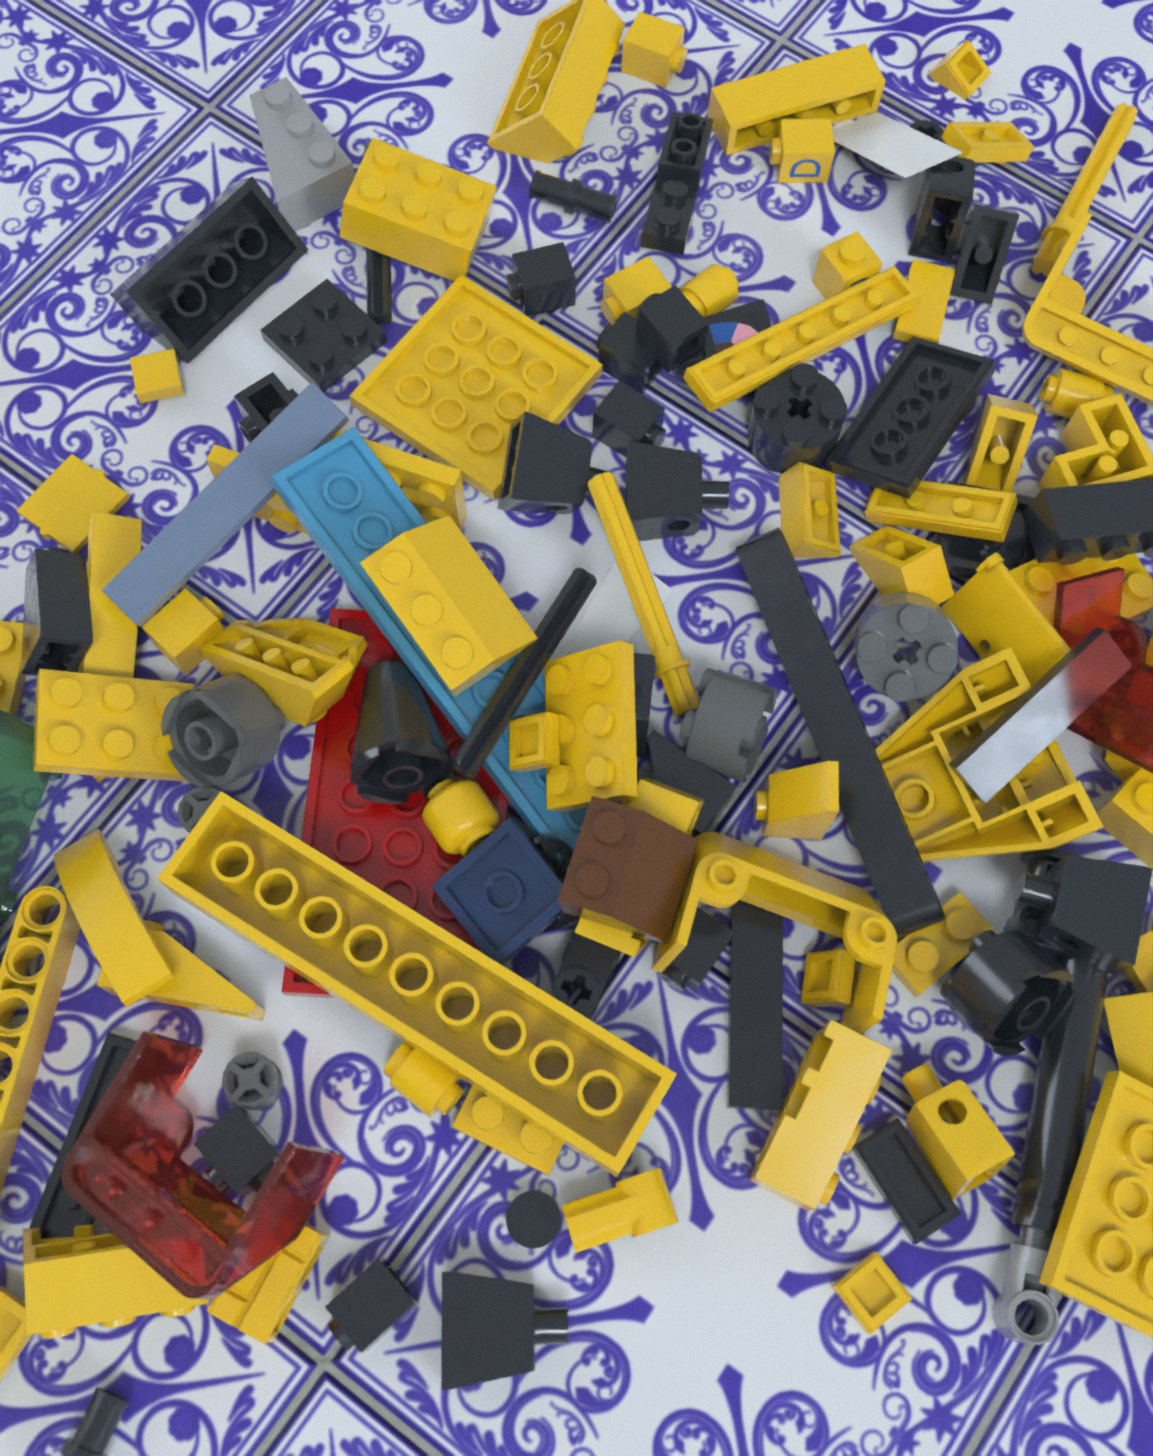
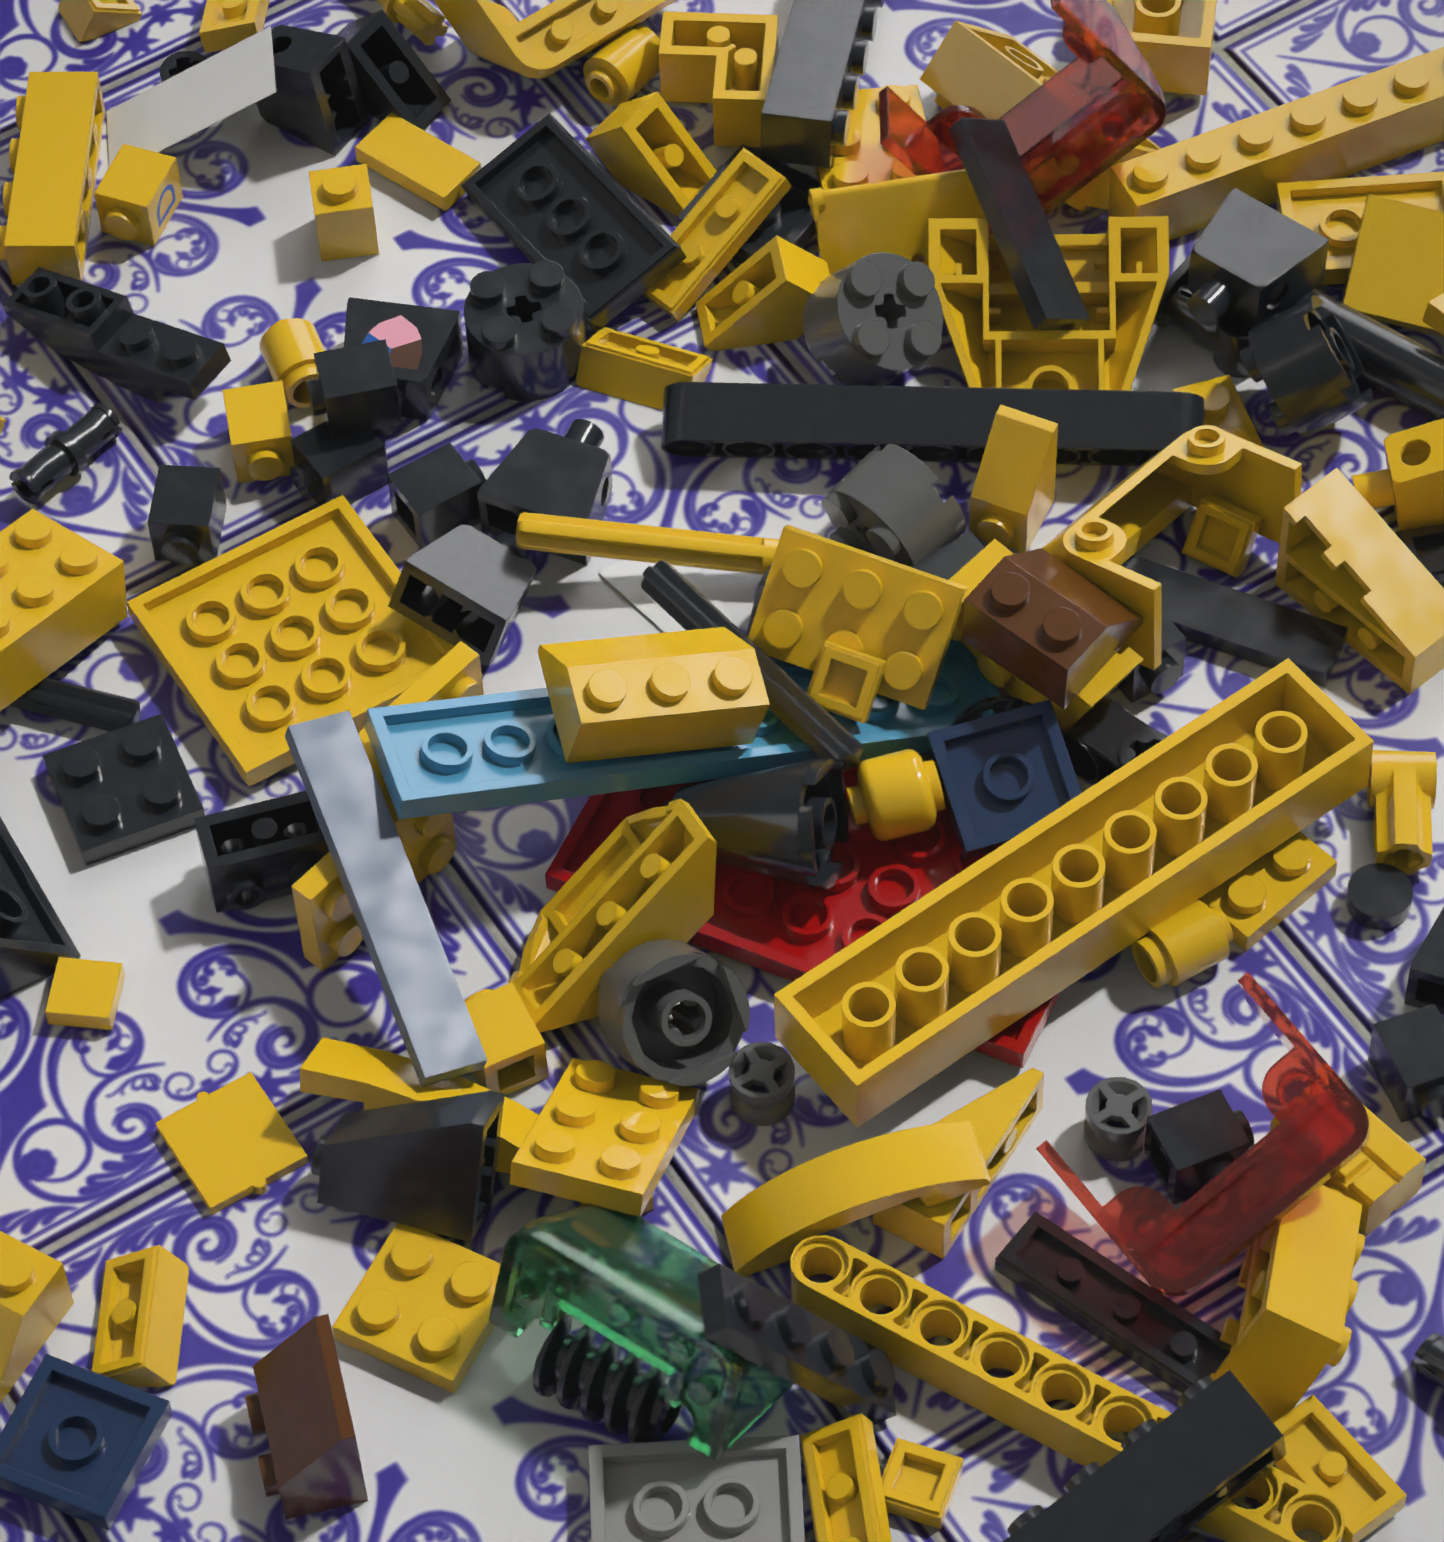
camera: 65 degrees left, 15 degrees down
yellow tile [683,266,921,413] -> none

